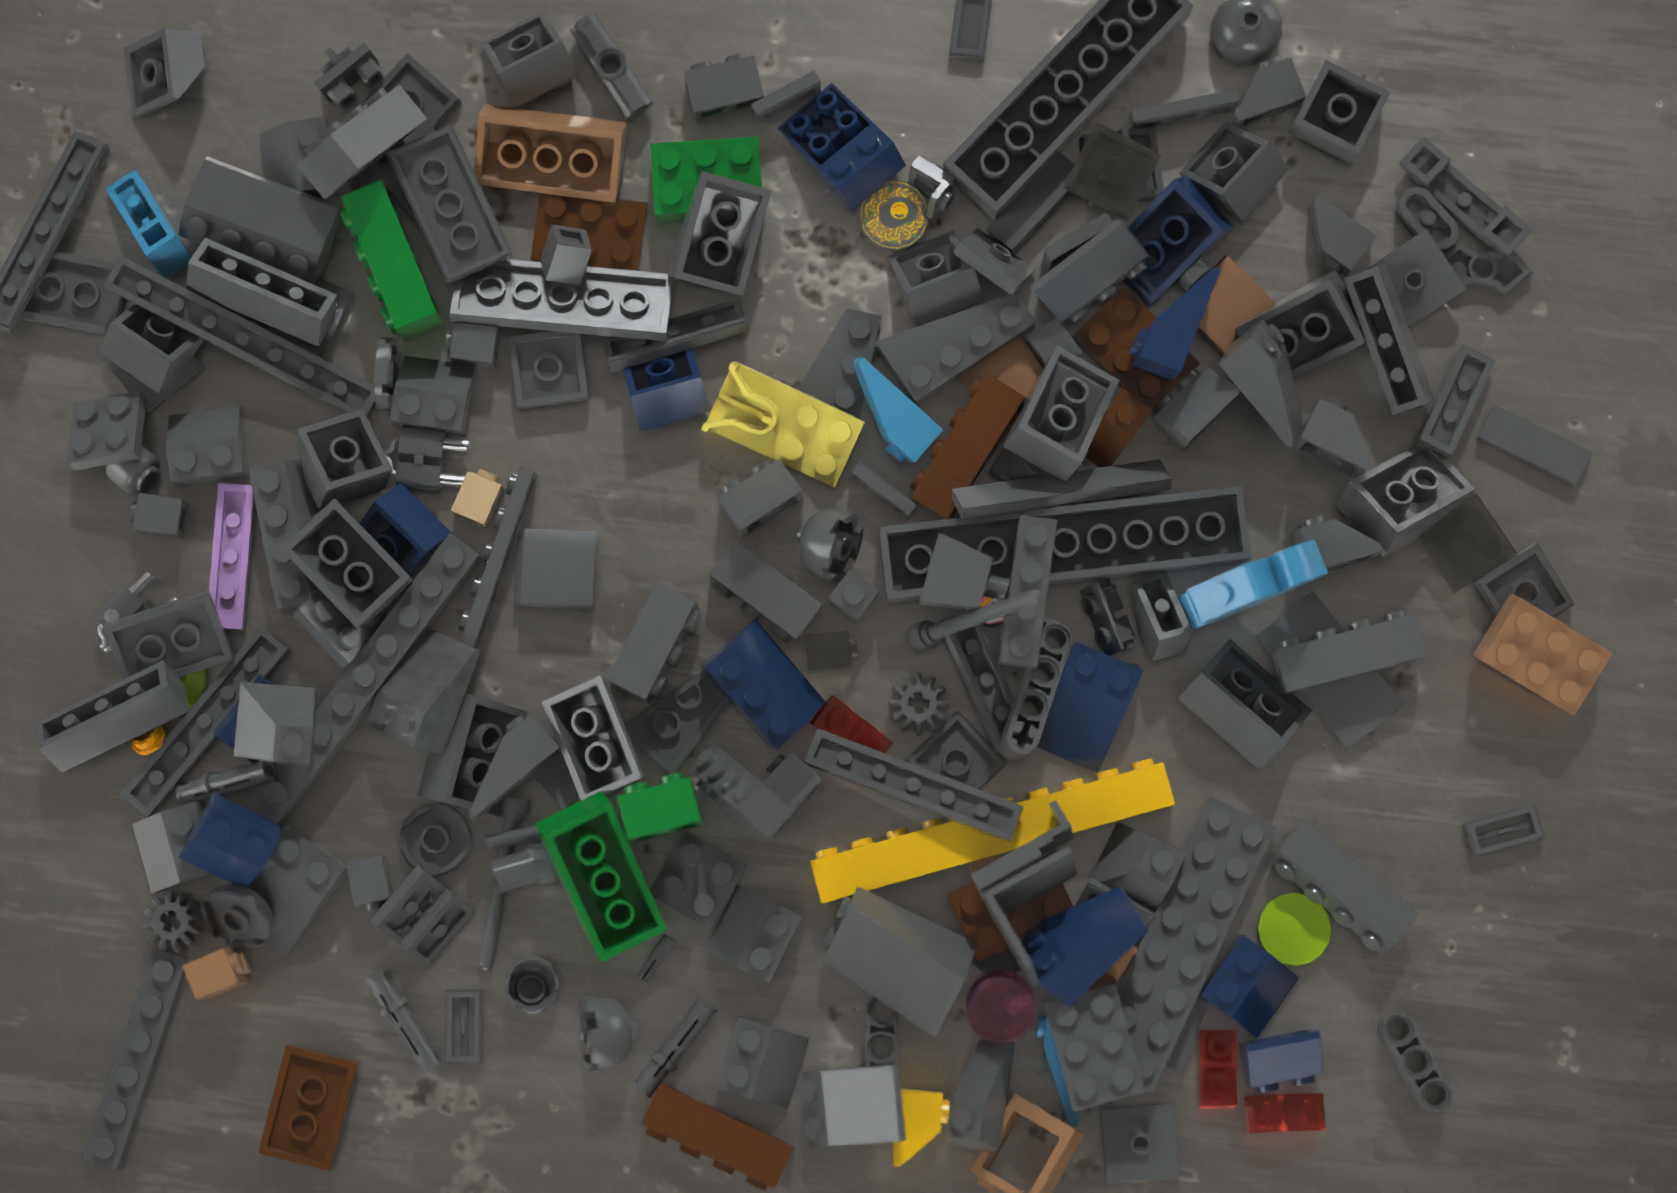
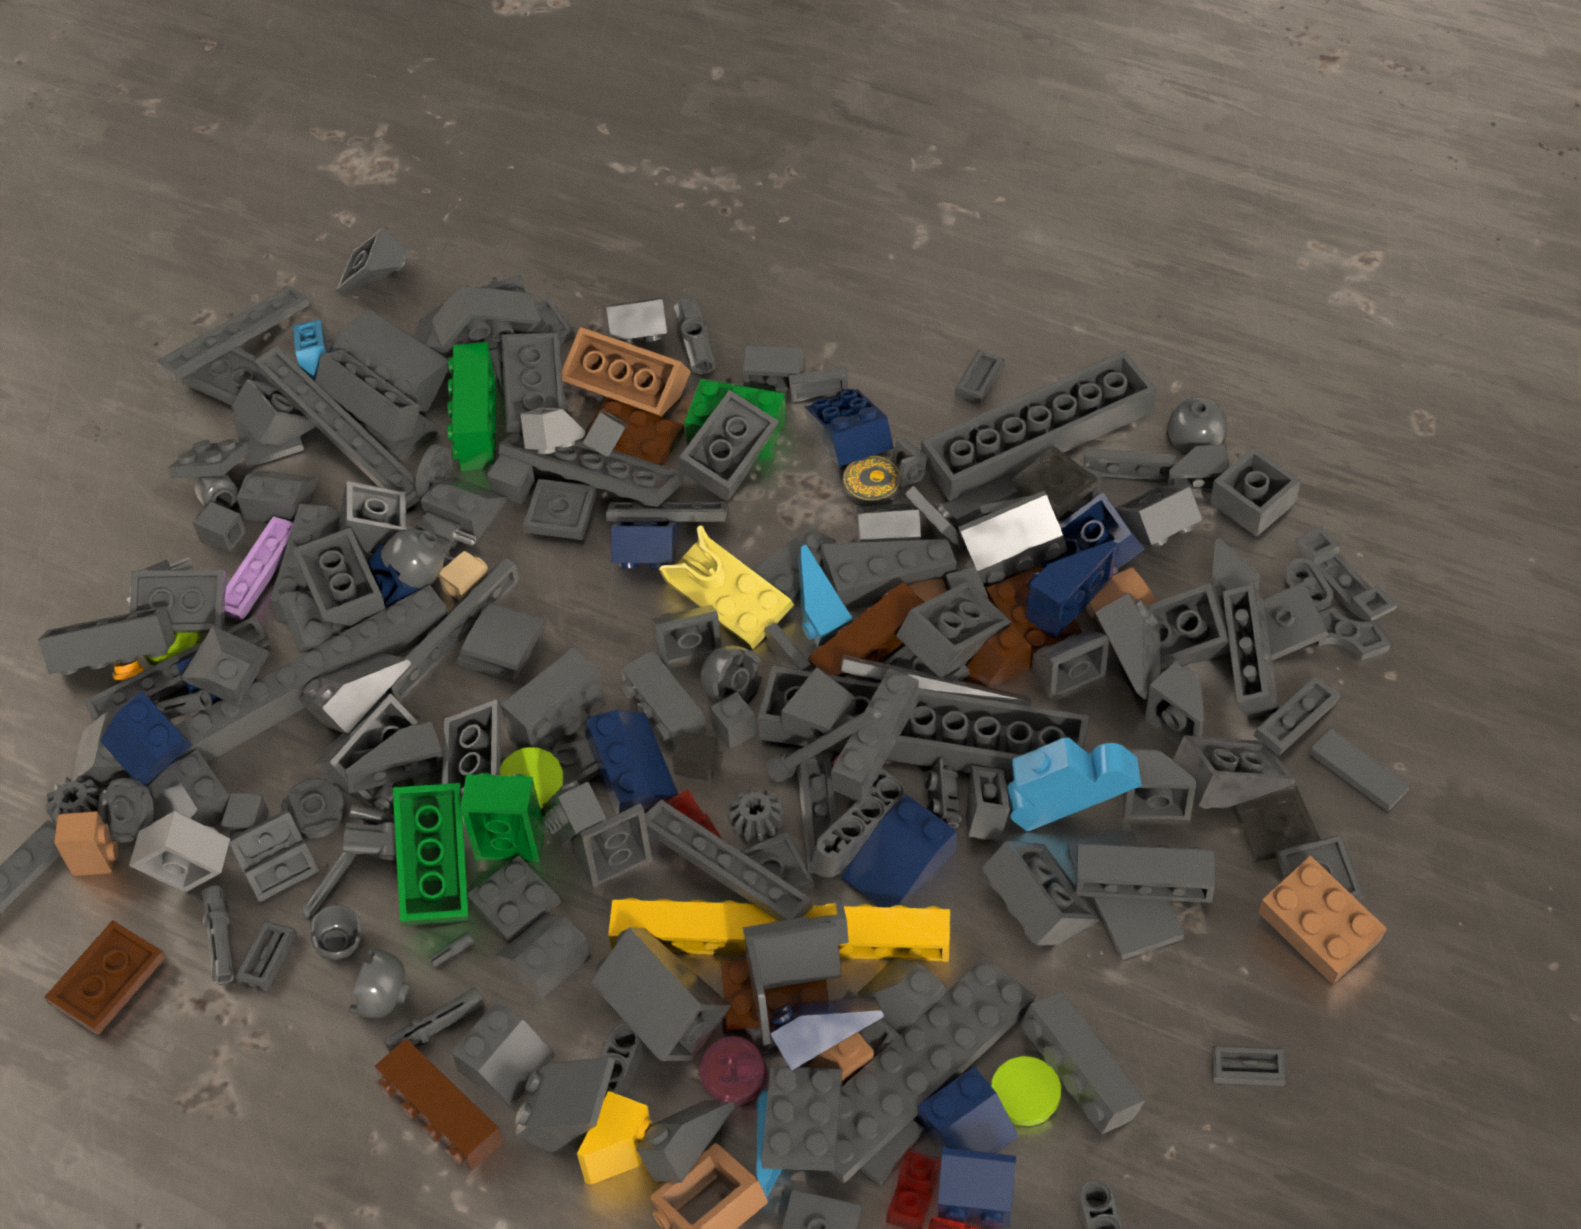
camera: 20 degrees right, 30 degrees down
none -> light grey brick [129,811,230,892]
none -> dark grey cylinder [381,528,444,589]
none -> lime tile [500,747,563,809]
none -> light grey slope [520,408,586,454]

